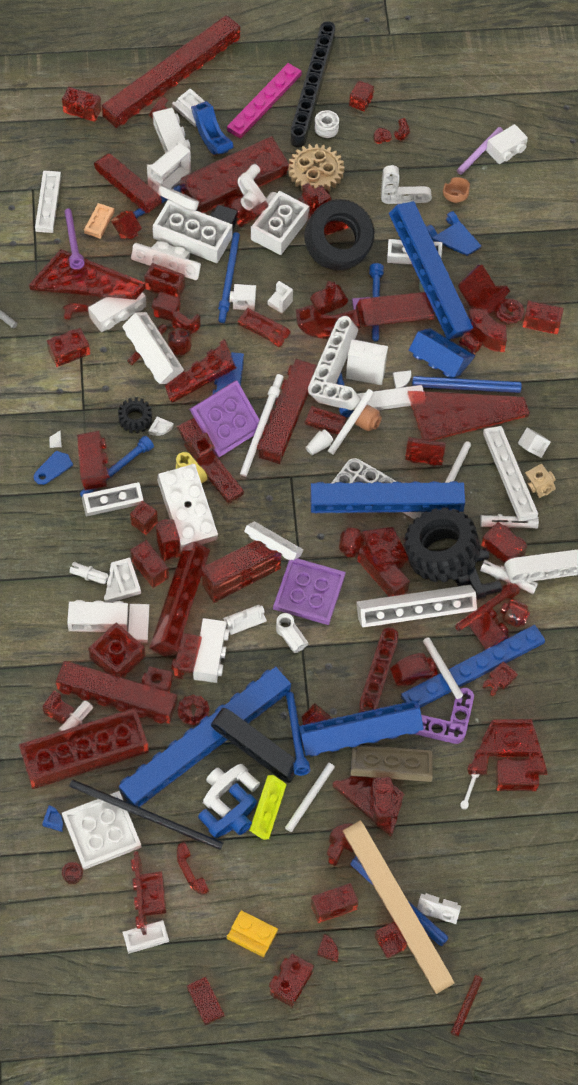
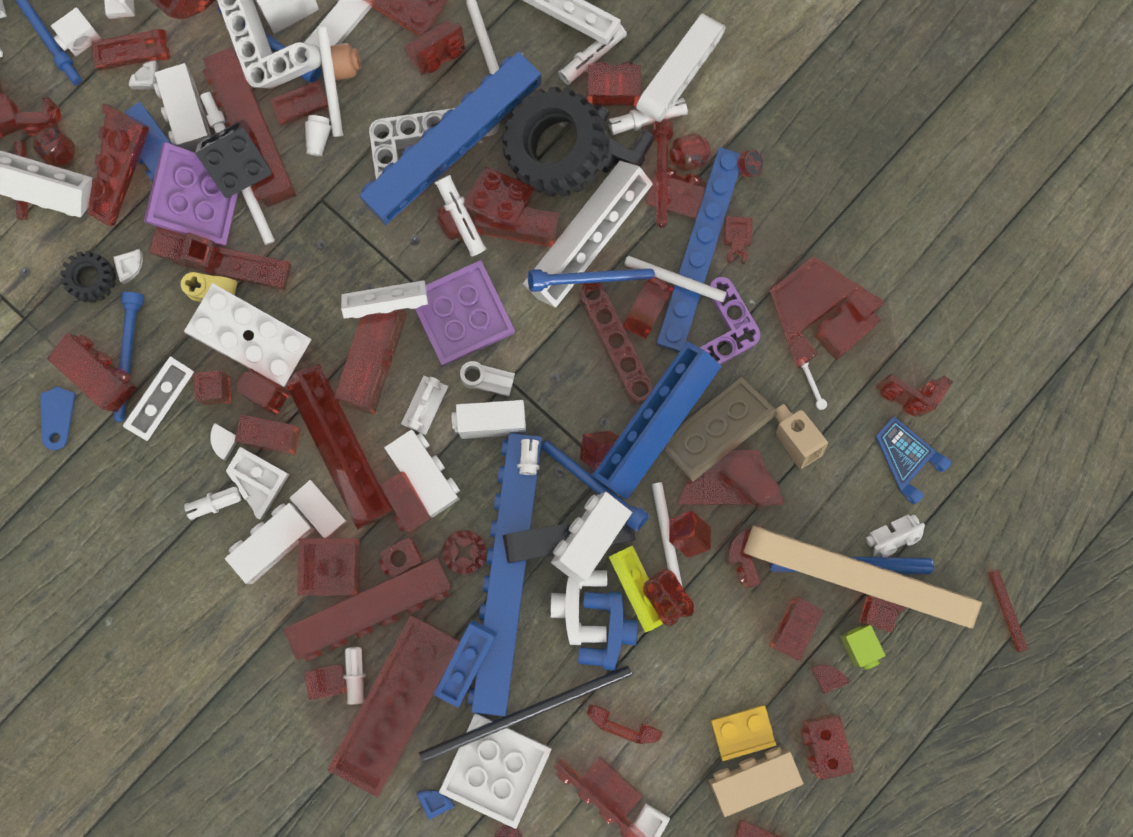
camera: 45 degrees left, 20 degrees up
white piece [50,431,62,448] -> none
none -> white tile [129,61,158,90]
none -> white brick [154,63,212,152]
none -> black bracket [195,118,272,198]
none -> white tile [211,423,240,461]
none -> blue plate [433,620,497,708]
none -> white pin [435,175,486,256]
none -> white brick [452,400,526,439]
none -> white pin [517,439,539,475]
none -> blue piece [528,268,655,292]
none -> white brick [551,492,632,583]
none -> clear red piece [643,569,694,626]
none -> clear red panel [669,511,711,558]
none -> tan brick [708,747,804,817]
none -> clear red tile [738,150,763,178]
none -> tan torso [775,404,828,470]
none -> lime brick [839,624,885,670]
none -> clear red bracket [875,374,953,417]
none -> flag [876,416,951,504]

